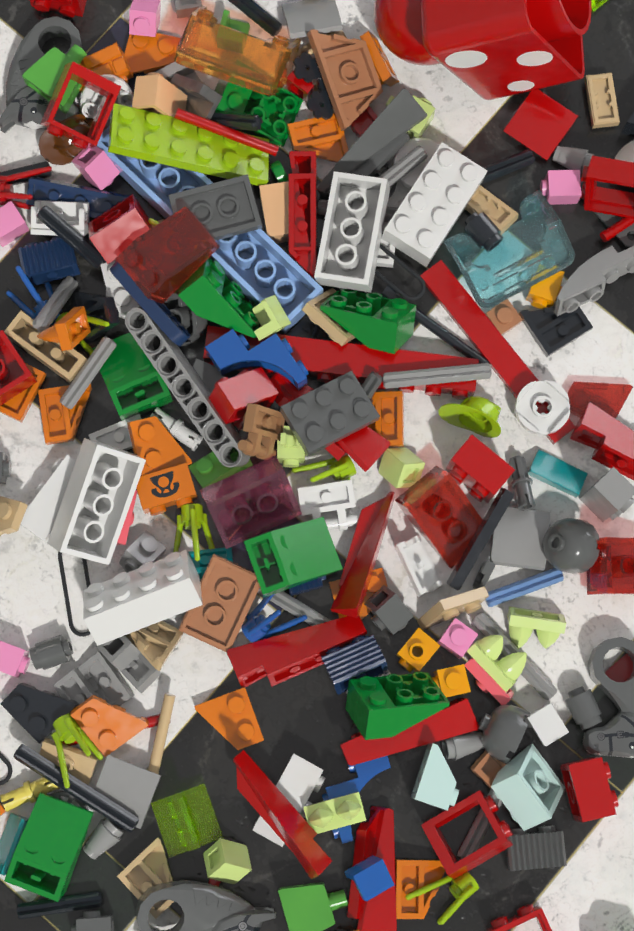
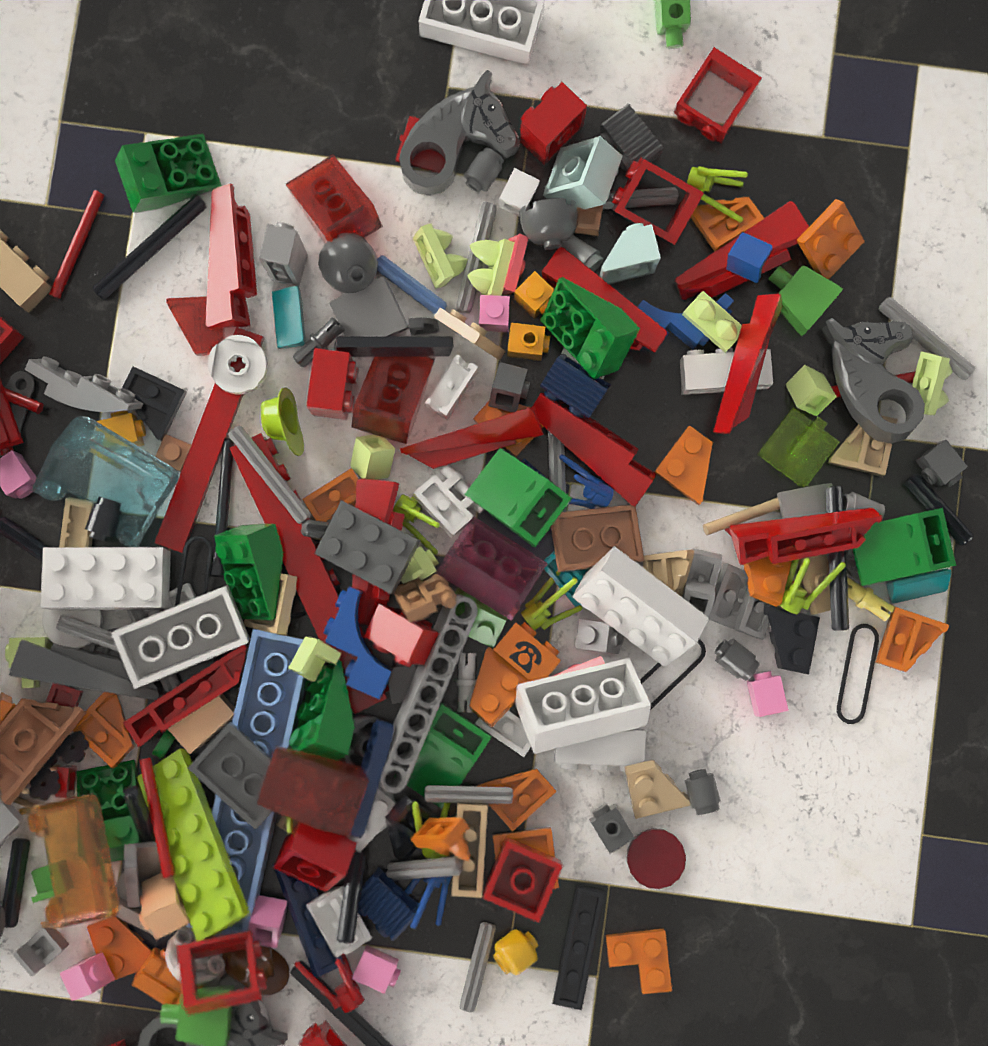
camera: 120 degrees left, 5 degrees up
none -> red wedge [729,508,882,565]

